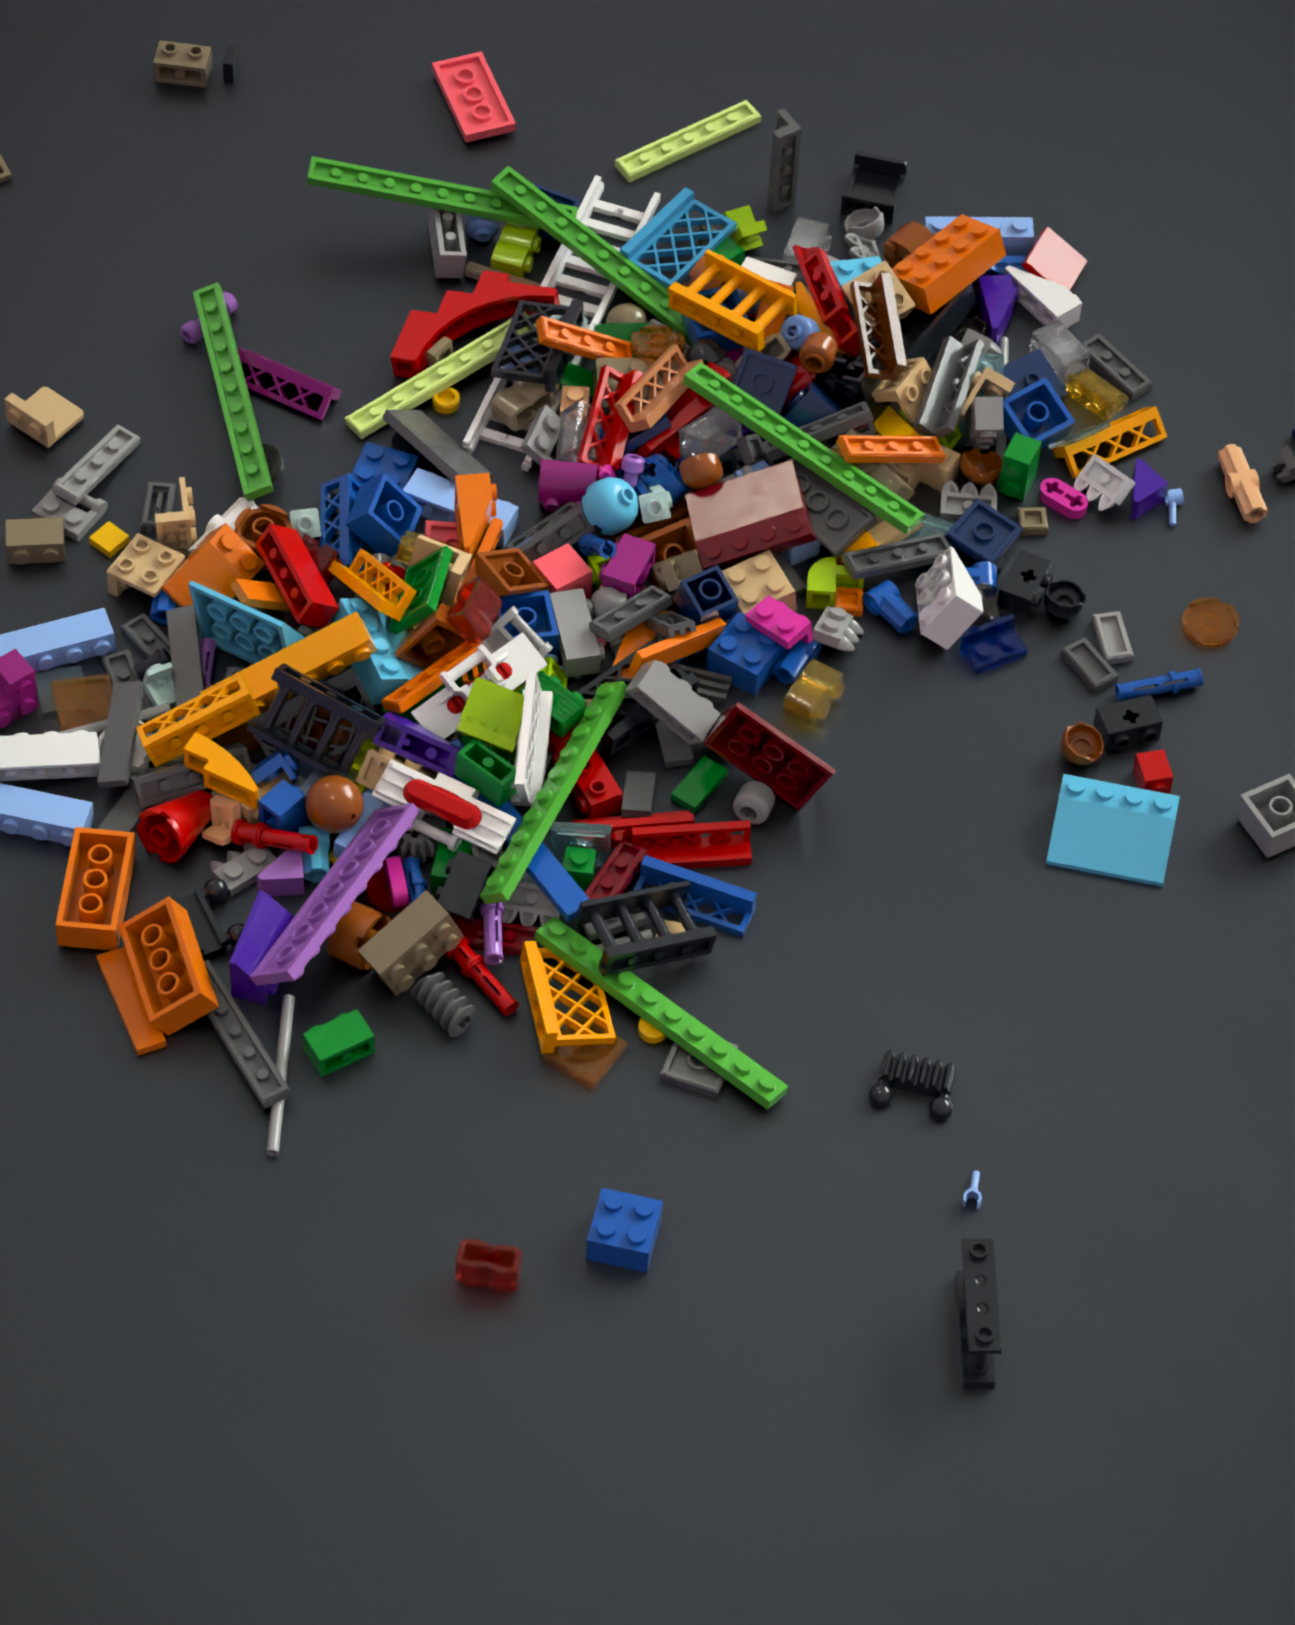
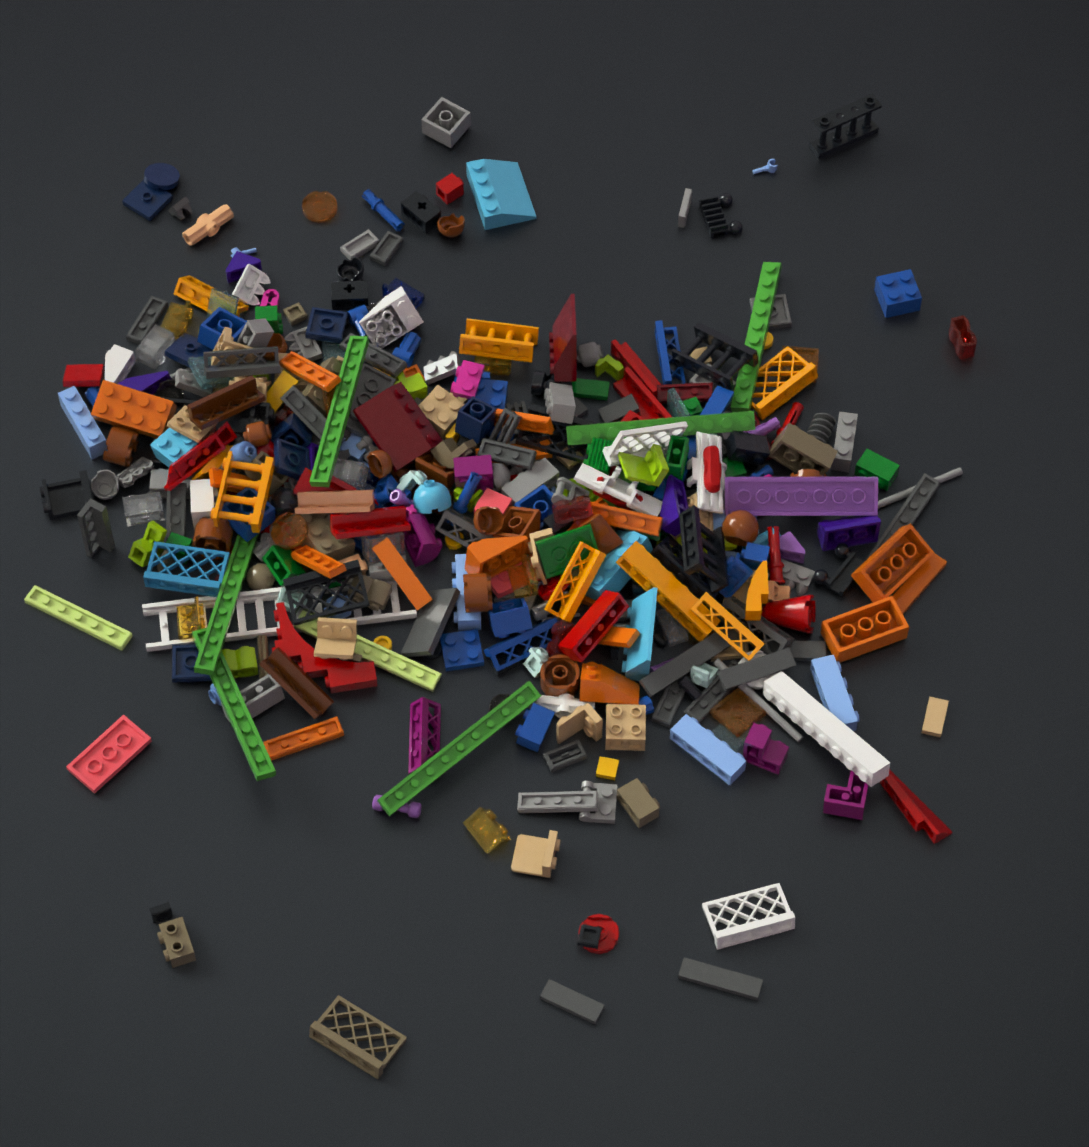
camera: 115 degrees left, 5 degrees up
none -> clear yellow bracket [176,597,205,640]
none -> reddish brown fence [259,647,334,719]
none -> orange tile [263,716,344,761]
none -> tan bracket [314,617,357,660]
none -> orange tile [372,537,433,611]
none -> light orange fence [459,318,539,363]
none -> dark orange brick [463,573,493,613]
none -> clear yellow bracket [463,807,510,854]
none -> dark orange hair [473,506,504,535]
none -> blue brick [515,703,555,753]
none -> lime bracket [595,354,624,381]
none -> light grey tile [678,188,692,228]
none -> light grey brick [831,411,858,473]

